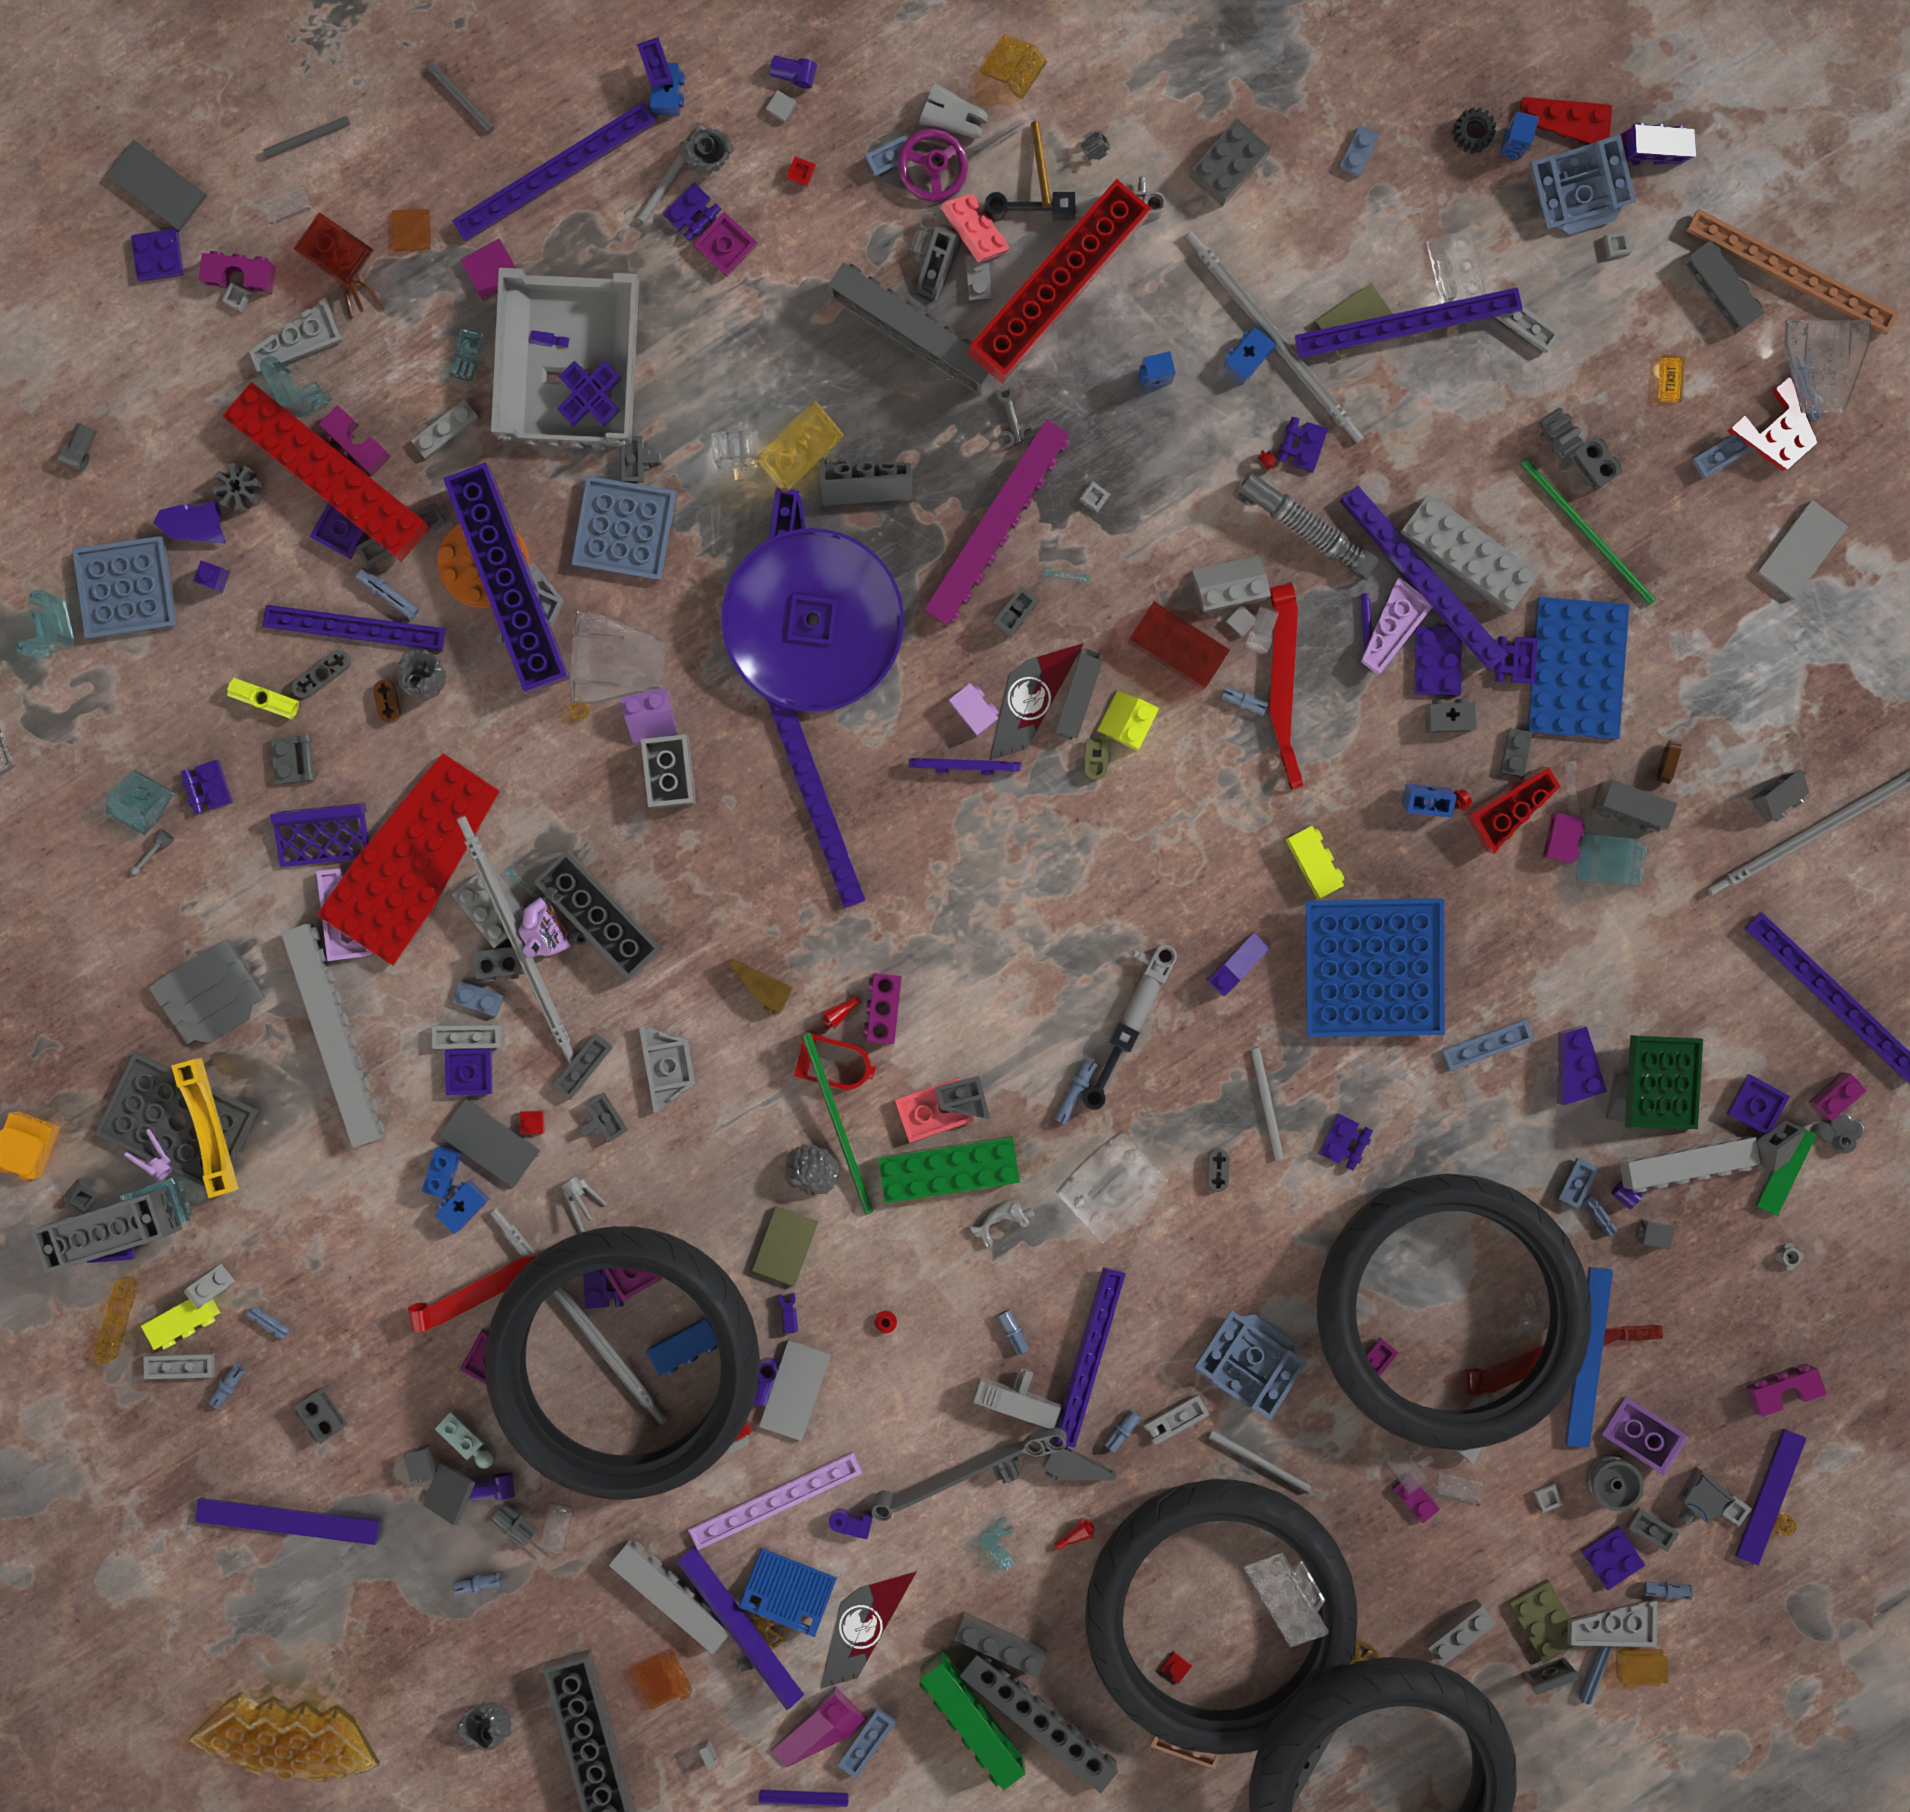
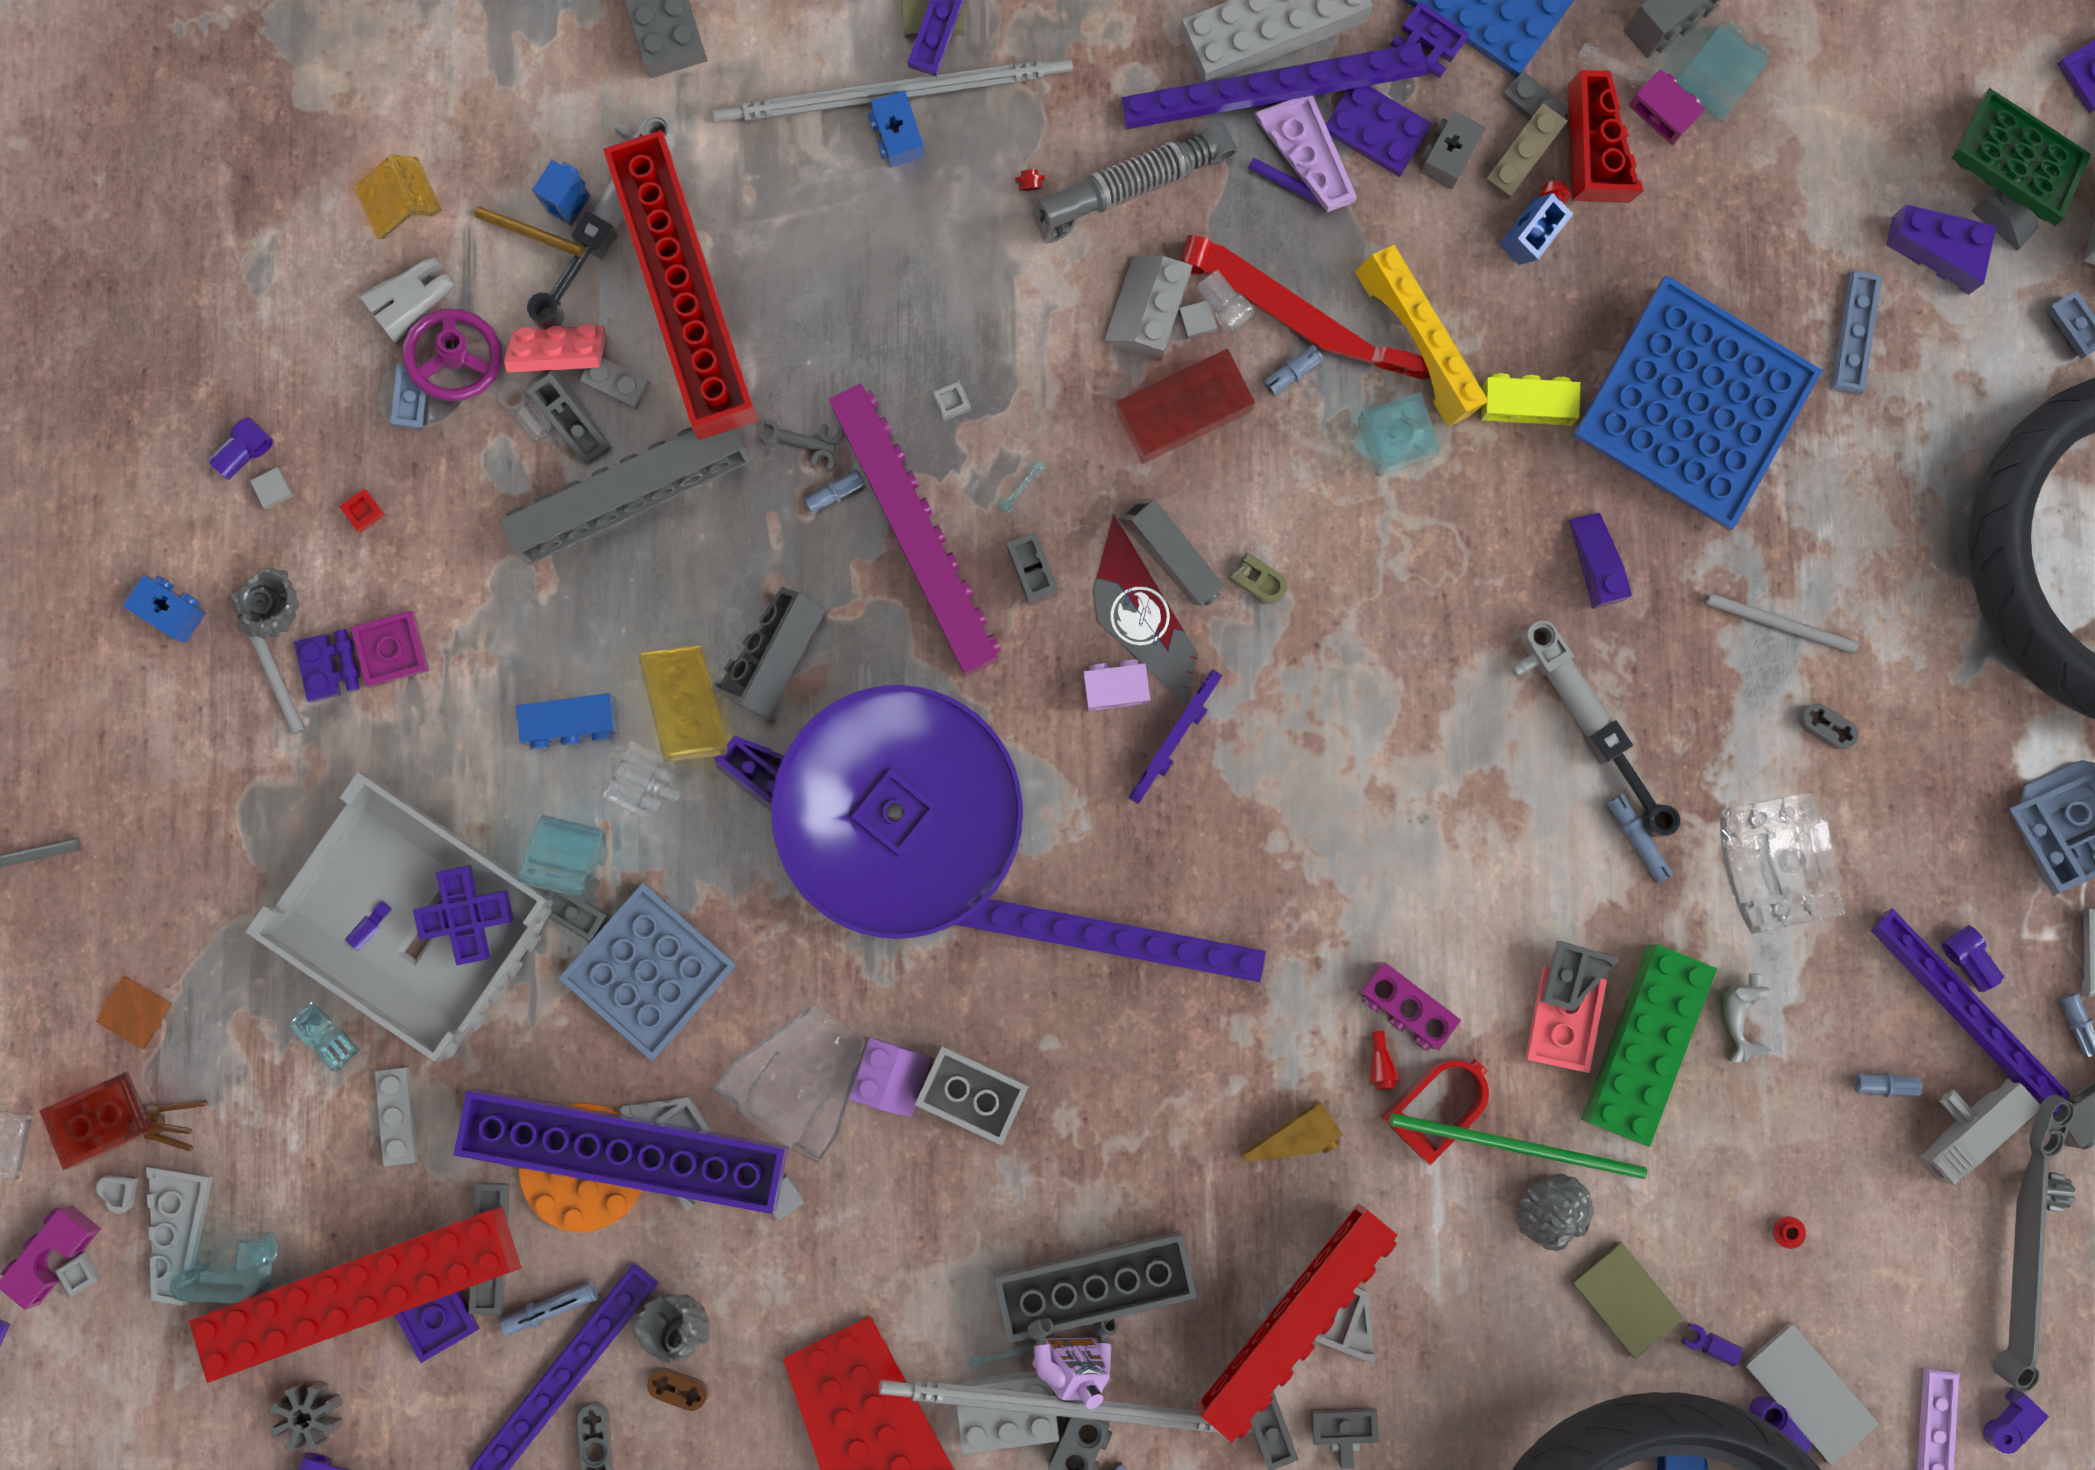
camera: 65 degrees left, 5 degrees down
magenta arch [319,405,391,475] -> none
dark purple plate [452,102,656,242] -> none
magenta tile [460,238,517,301] -> none
clear yellow bush [569,699,590,720] -> none
dark purple plate [637,37,674,90] -> none
dark grey gear [1081,130,1110,160] -> none
neon yellow slope [1097,691,1159,751] -> none
blue brick [1138,351,1176,390] -> none
dark purple plate [1277,417,1328,473] -> none
dark purple plate [1318,1113,1373,1171] -> none
none -> light grey tile [96,1174,138,1214]
none -> blue brick [516,693,619,750]
none -> clear light blue piece [518,815,608,898]
none -> blue brick [532,160,590,226]
none -> light grey tile [773,1176,806,1221]
none -> sand blue axle [803,470,864,514]
none -> red brick [1196,1203,1398,1443]
none -> yellow arch [1355,245,1488,427]
none -> clear light blue brick [1357,392,1441,477]
none -> dark tan plate [1486,103,1568,198]
none -> dark purple piece [1941,925,2005,992]

